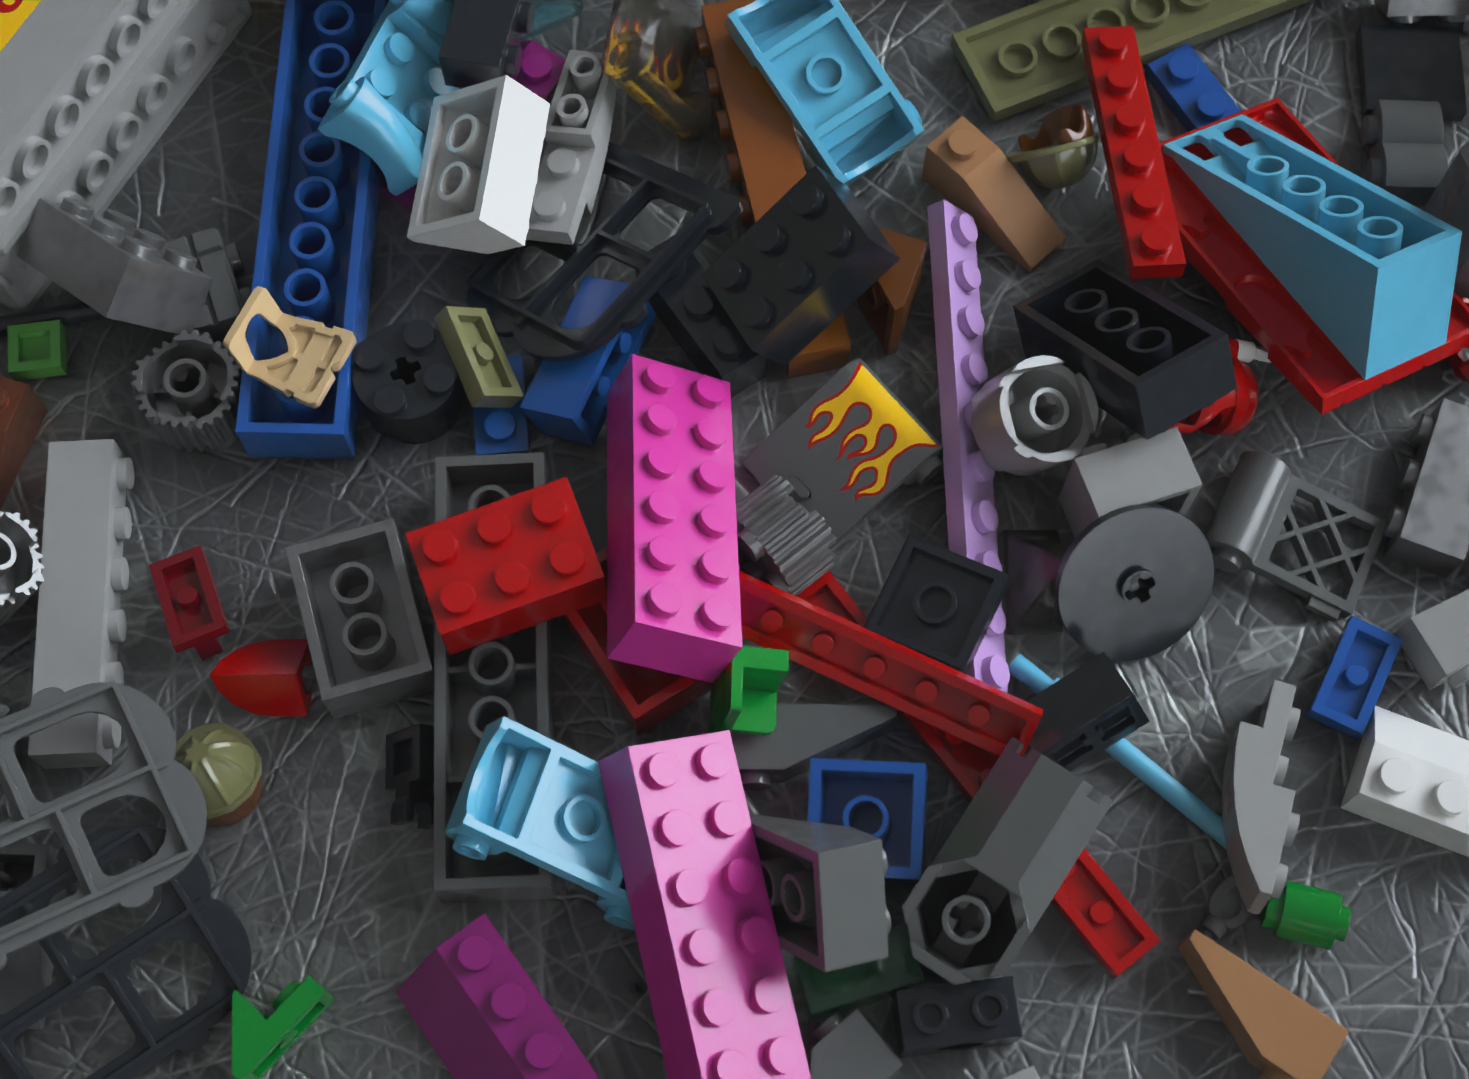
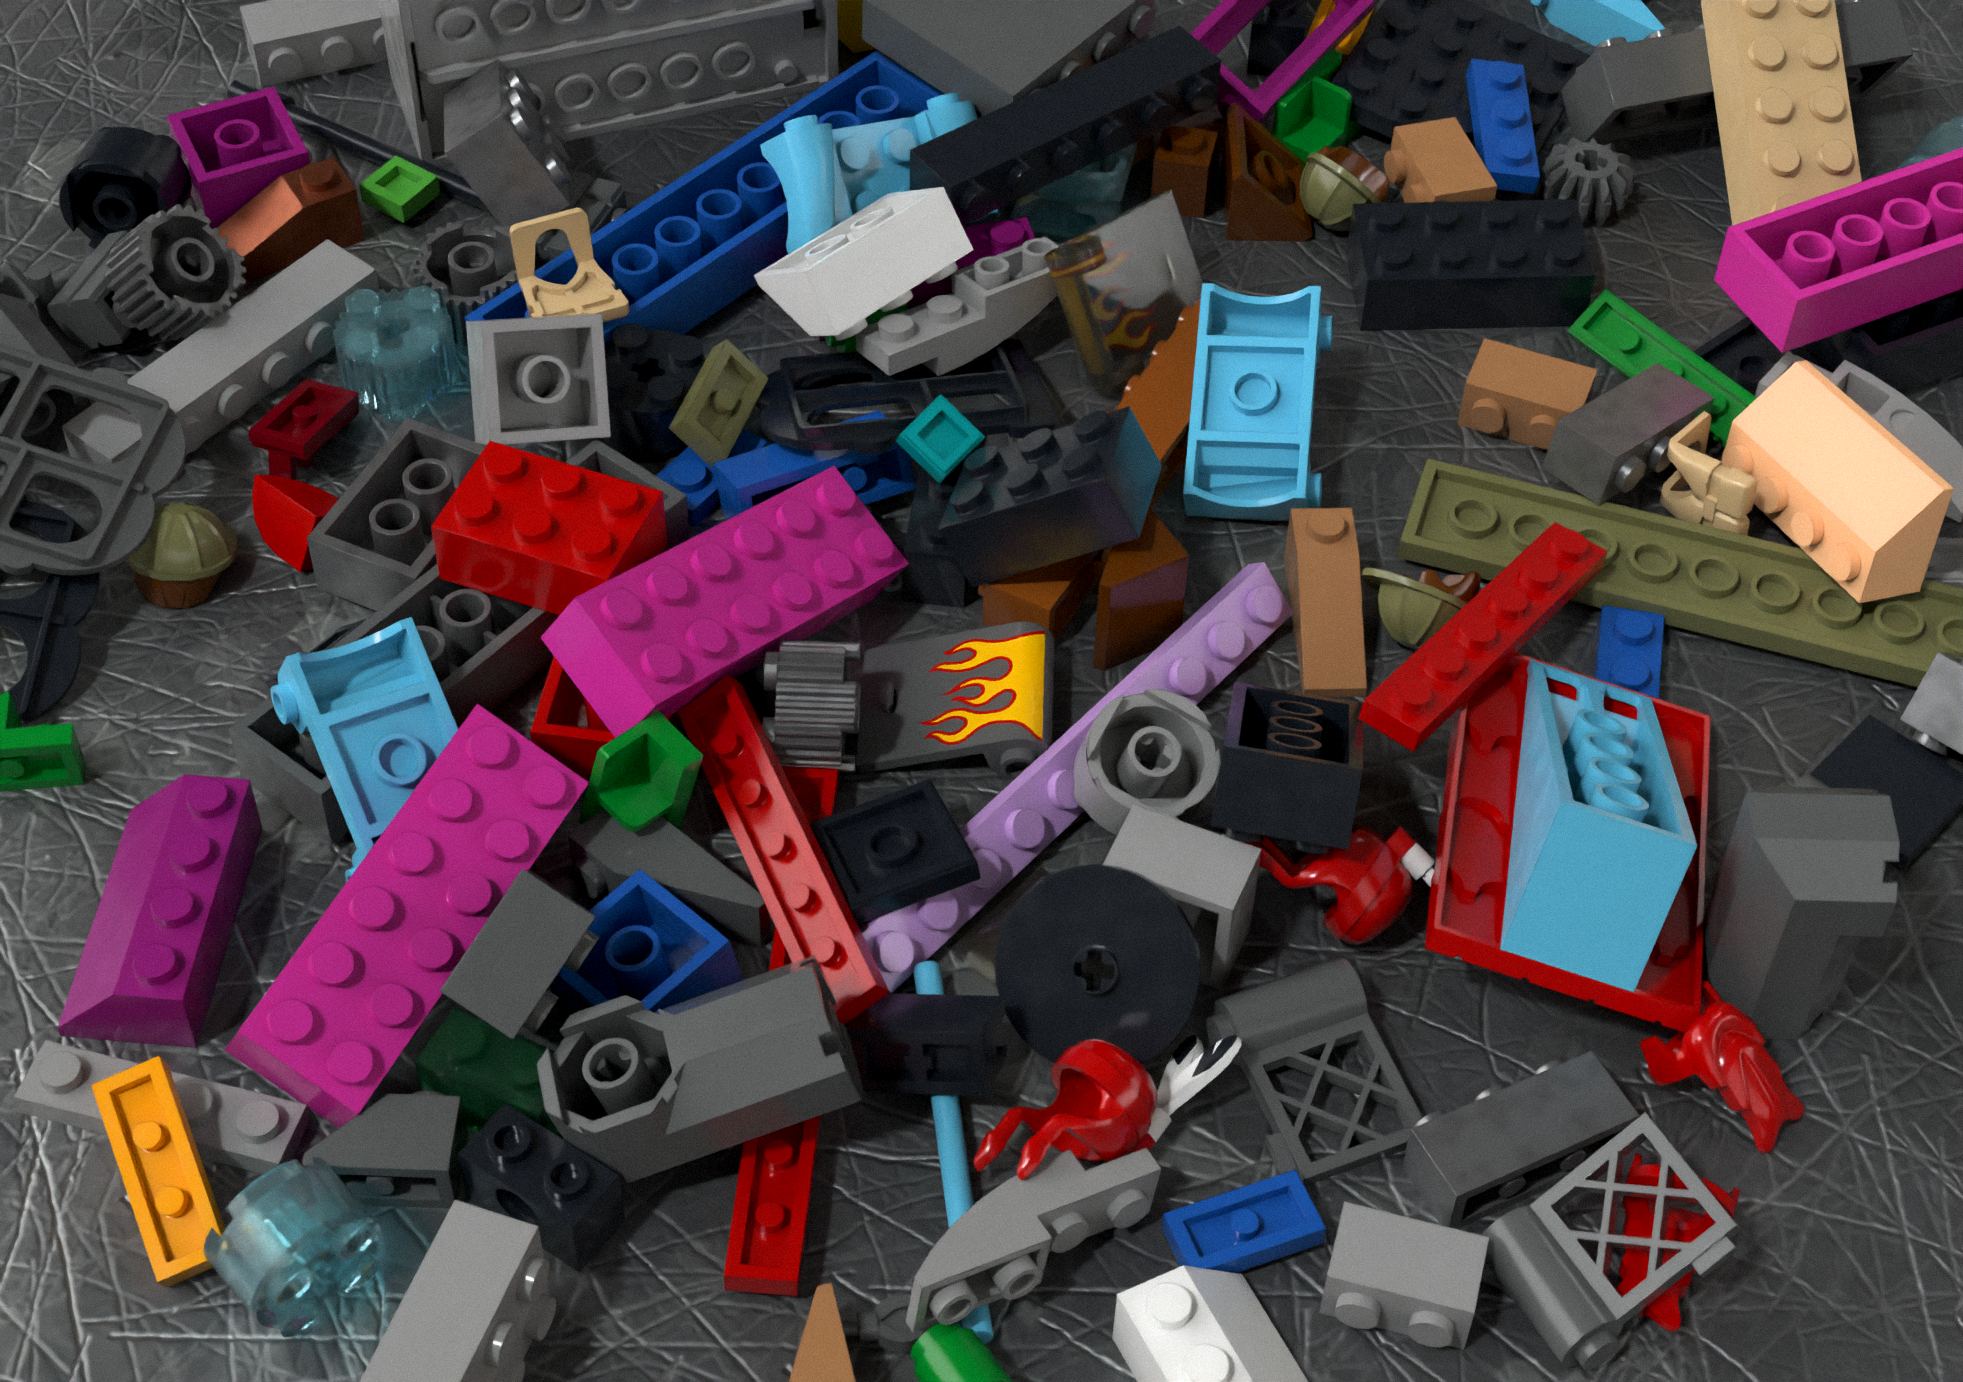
camera: 40 degrees right, 20 degrees down
none -> clear light blue brick [333,286,460,420]
none -> light grey brick [466,314,611,445]
none -> teal tile [896,394,985,484]
none -> red hair [973,1035,1241,1180]

